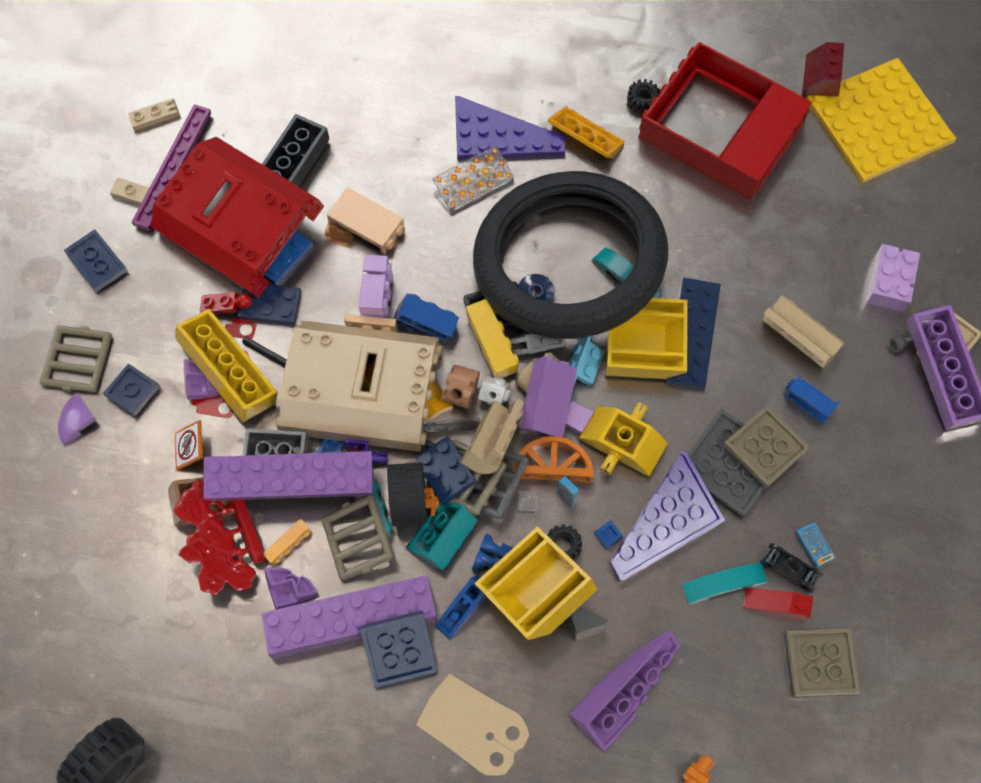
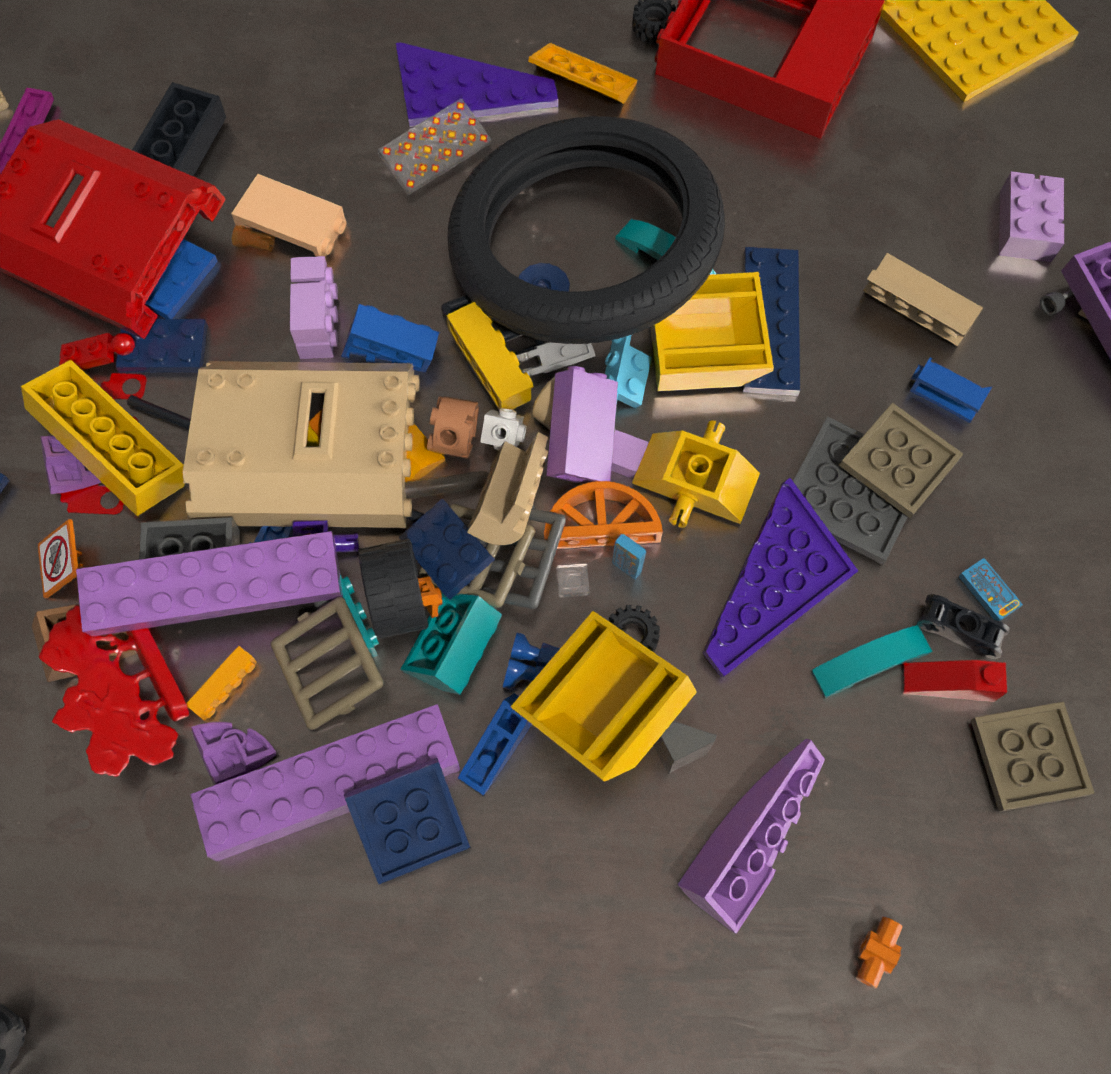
camera: 10 degrees left, 0 degrees up
light nougat hinge [344,314,397,332] -> none
tan piece [416,673,529,776] -> none
blue tile [594,520,623,550] -> none

